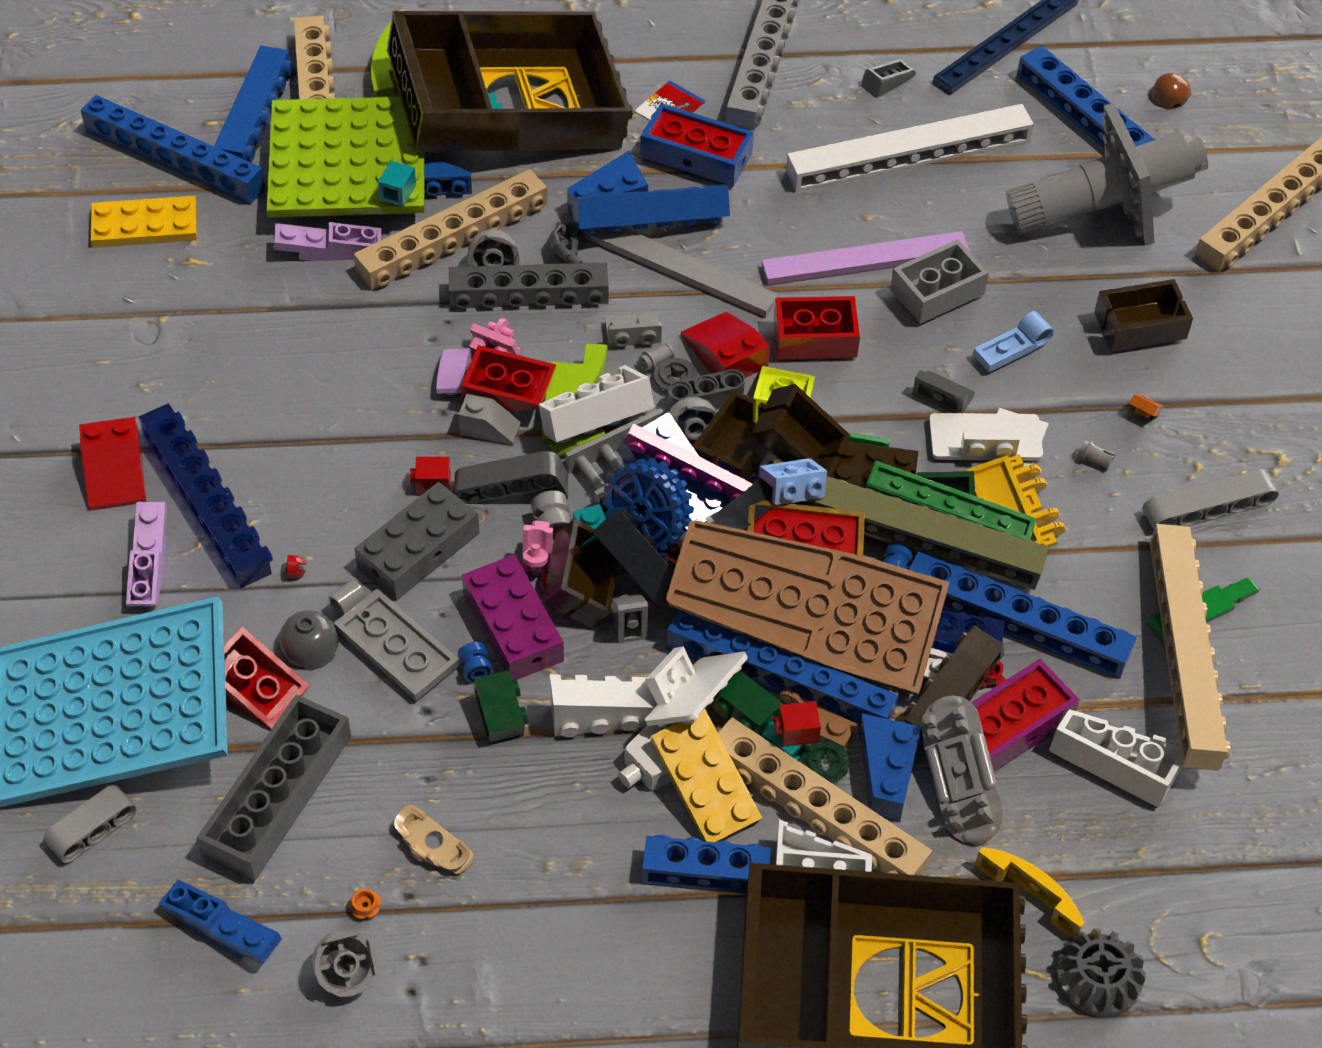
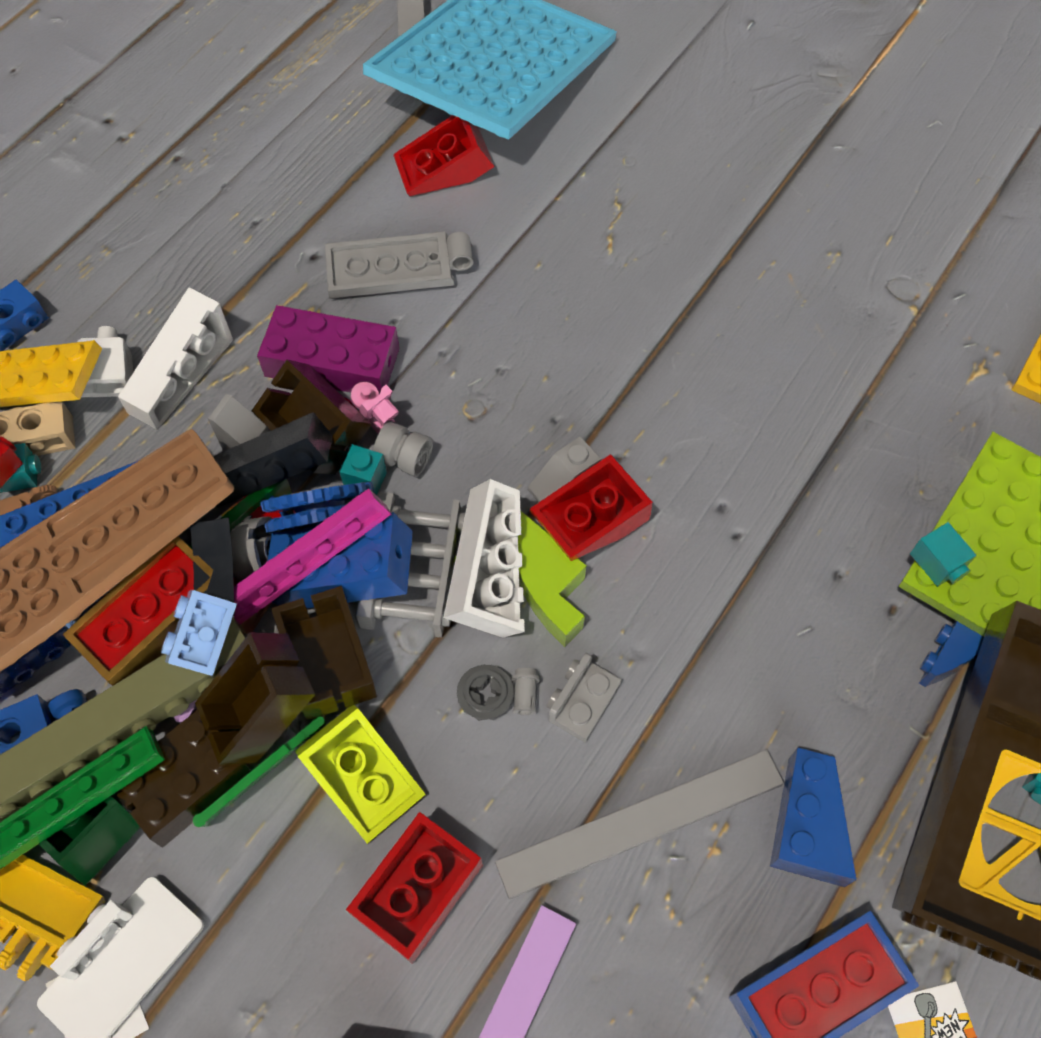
camera: 130 degrees right, 10 degrees up
red slope [79,417,147,511] -> none
lavender slope [126,502,167,607] -> none
clear blue brick [138,403,273,588] -> none
blue slope [158,879,282,964] -> none
dark grey brick [197,694,352,881] -> none
lavender slope [274,222,381,261] -> none
dark grey cylinder [279,610,339,670] -> none
red hinge [286,555,307,578] -> none
light grey cylinder [312,930,378,997] -> none
orange plate [349,889,381,919] -> none
tan brick [354,169,548,290] -> none
dark grey brick [354,482,480,601] -> none
tan piece [394,805,474,874] -> none
red brick [410,456,451,496] -> none
lavender slope [436,348,472,395] -> none
dark grey brick [449,263,609,309] -> none
dark grey beam [454,451,569,504] -> none
blue wheel [457,642,493,683] -> none
light grey cylinder [467,229,520,266] -> none
bright pink hips [469,318,521,355] -> none
dark green brick [474,670,529,744] -> none
dark grey piece [549,222,583,264] -> none
blue brick [571,185,730,234] -> none
white bracket [645,647,748,727] -> none
dark grey beam [667,370,745,411] -> none
light grey cylinder [669,397,718,445] -> none
red slope [681,312,770,378] -> none
dark green brick [712,671,783,737] -> none
dark grey panel [912,370,975,413] -> none

